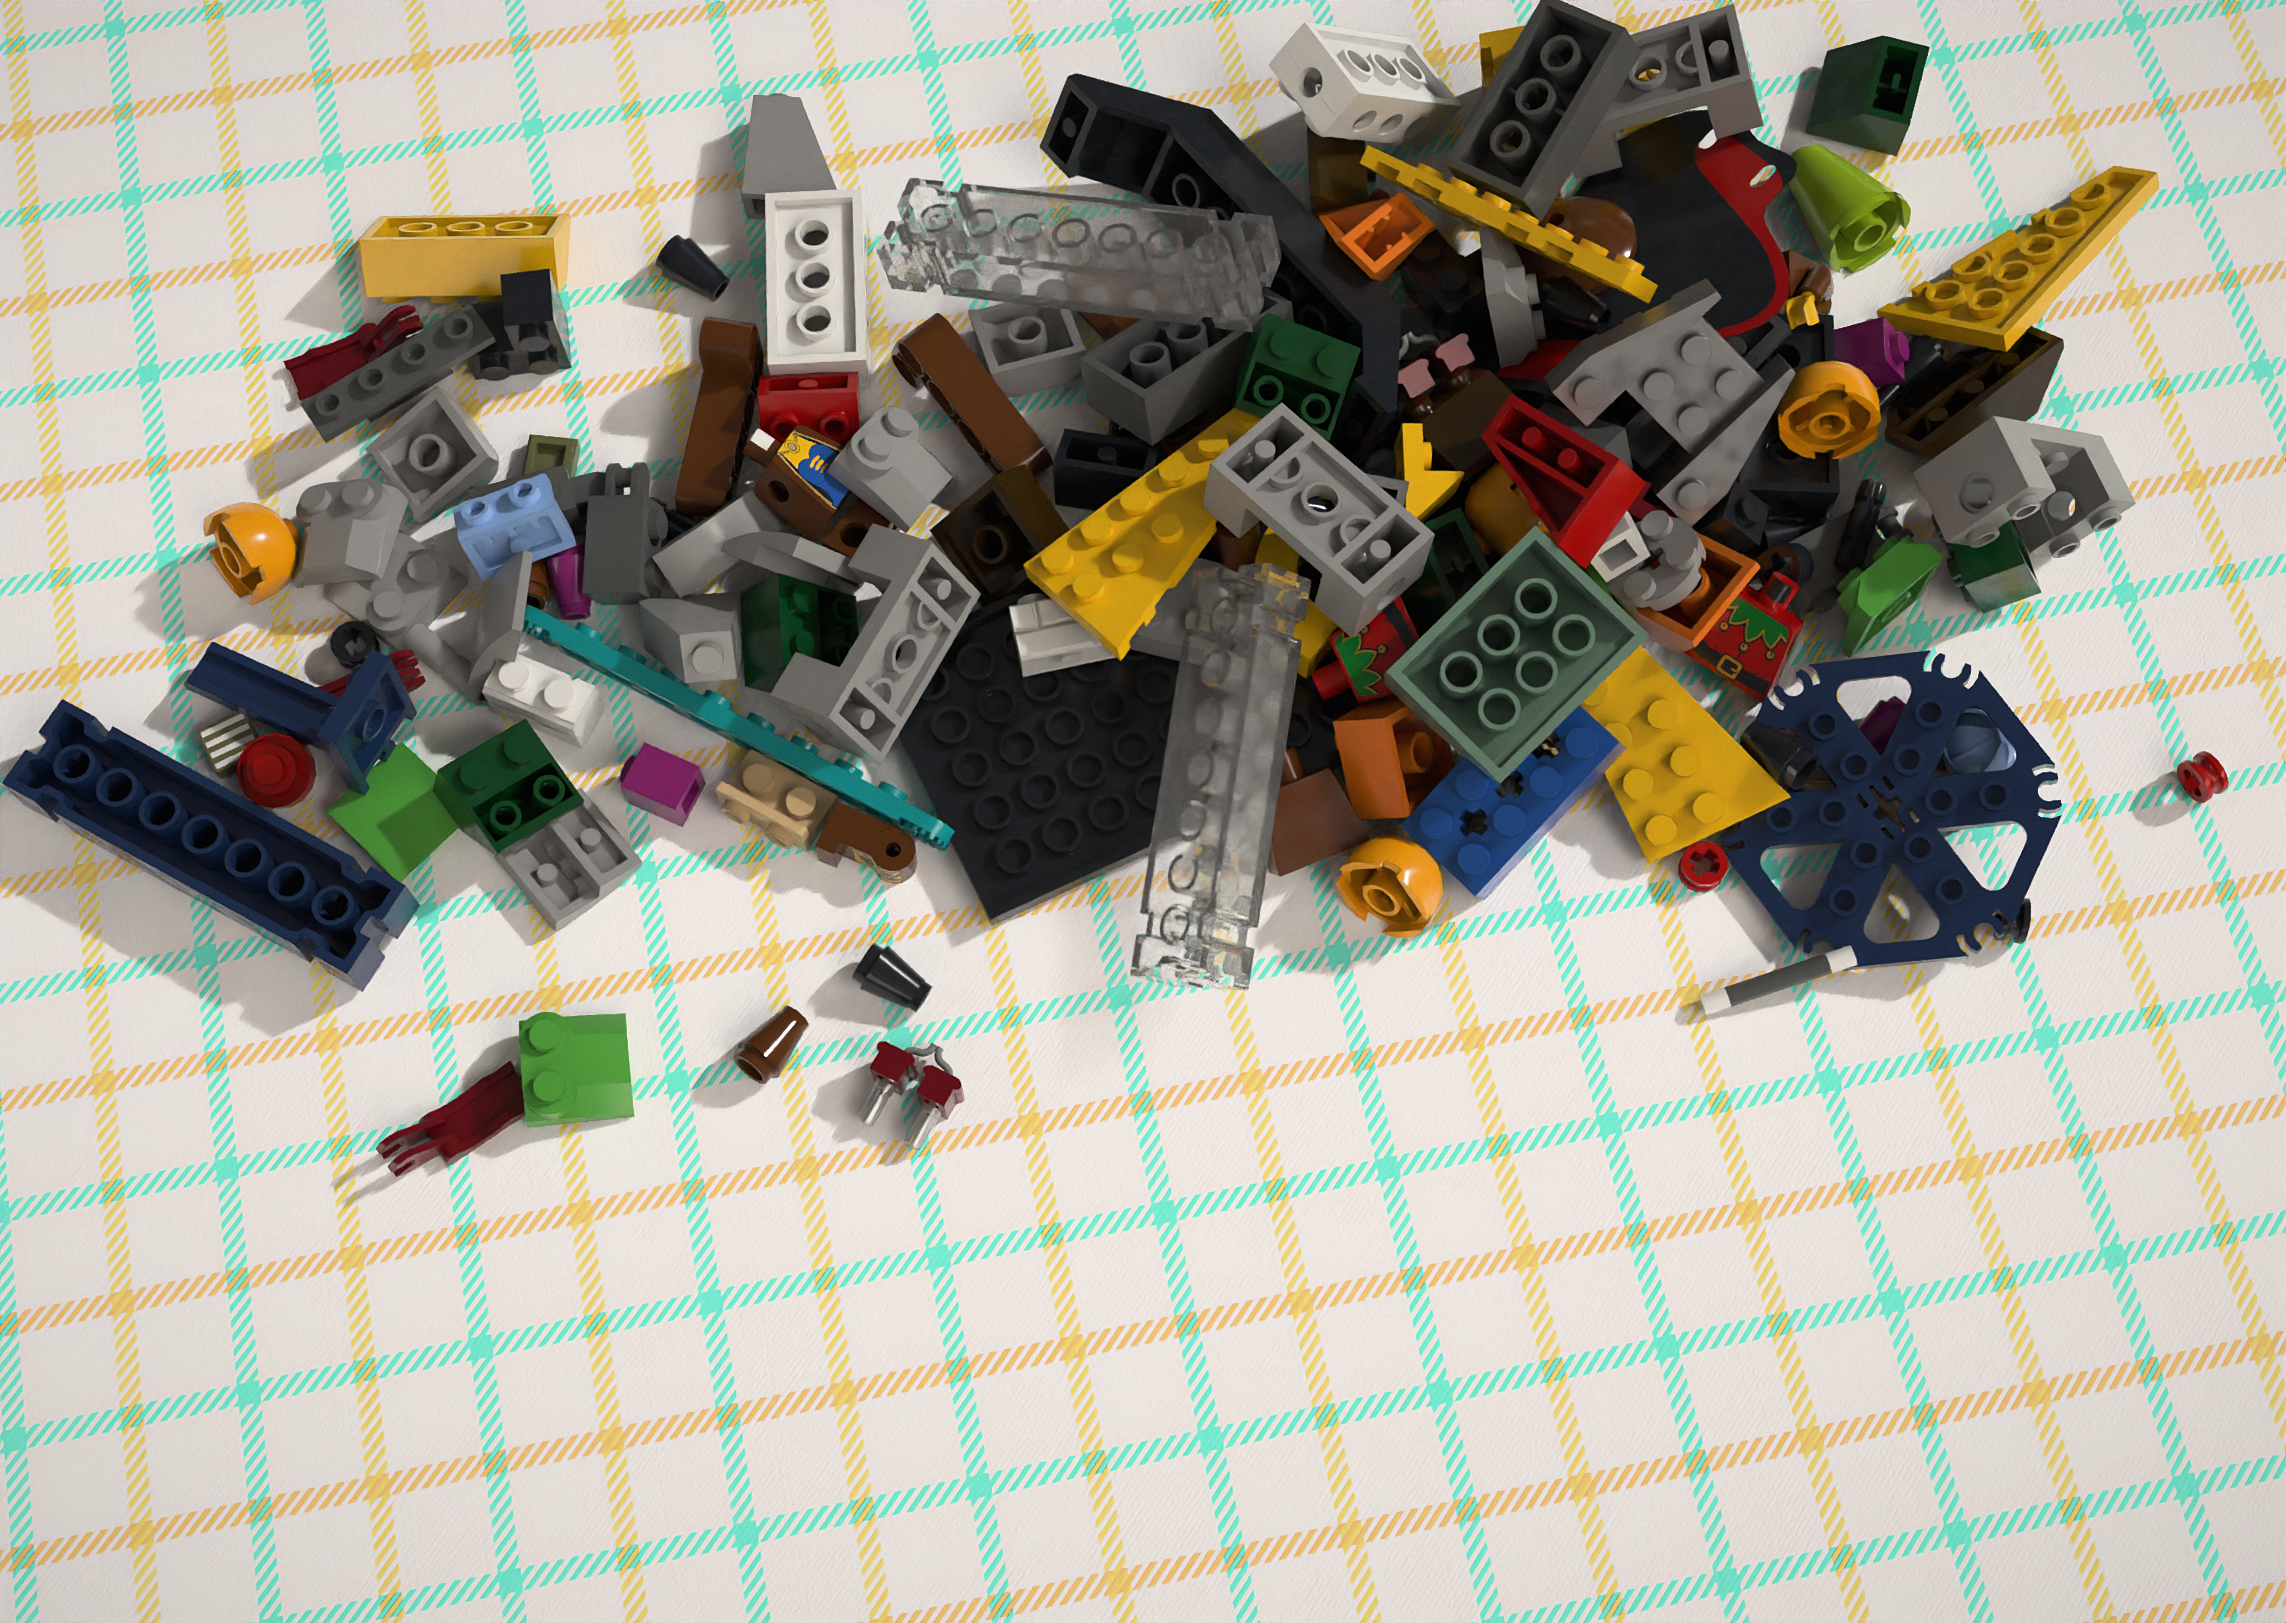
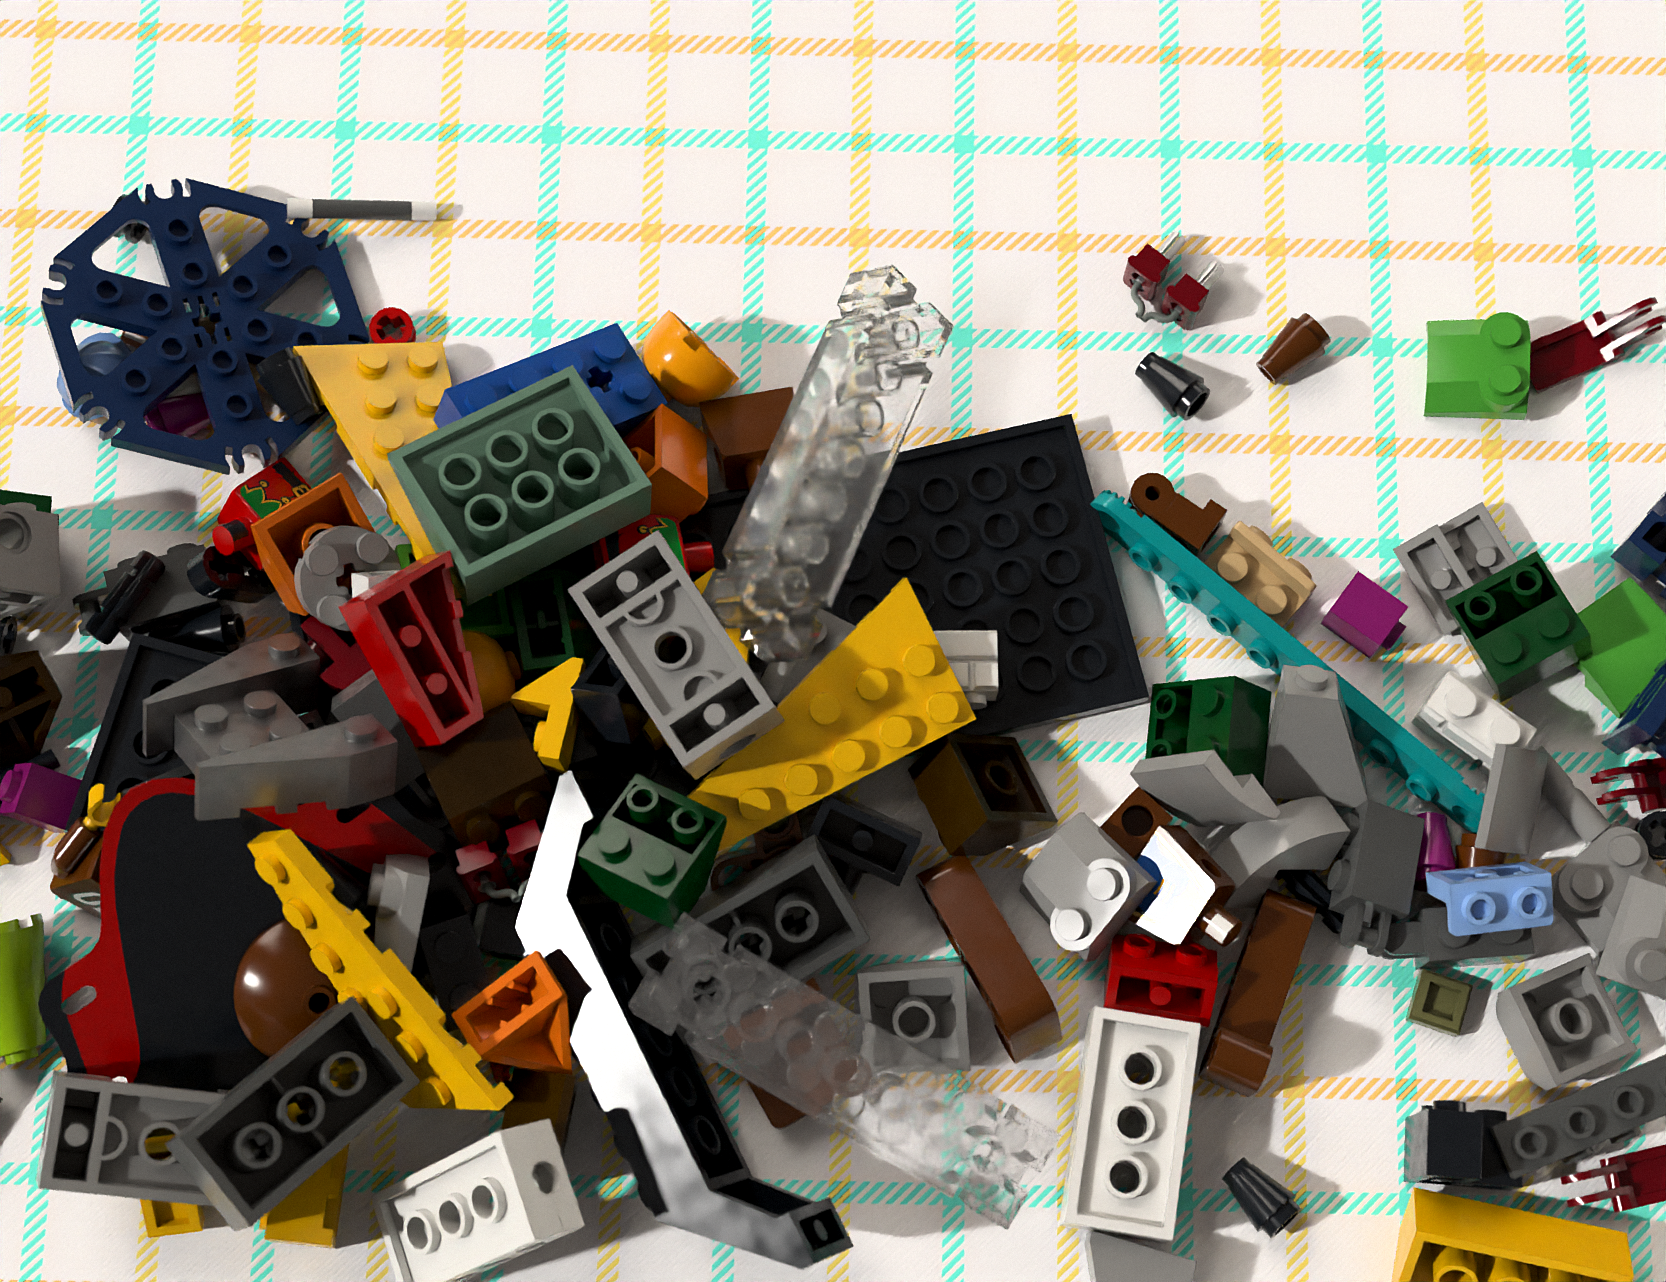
camera: 170 degrees left, 5 degrees up
light grey plate [770,523,981,765] -> none
black brick [1692,480,1770,554] -> none
light orange cylinder [1777,361,1881,459] -> none
bright green slope [1836,536,1944,658] -> none

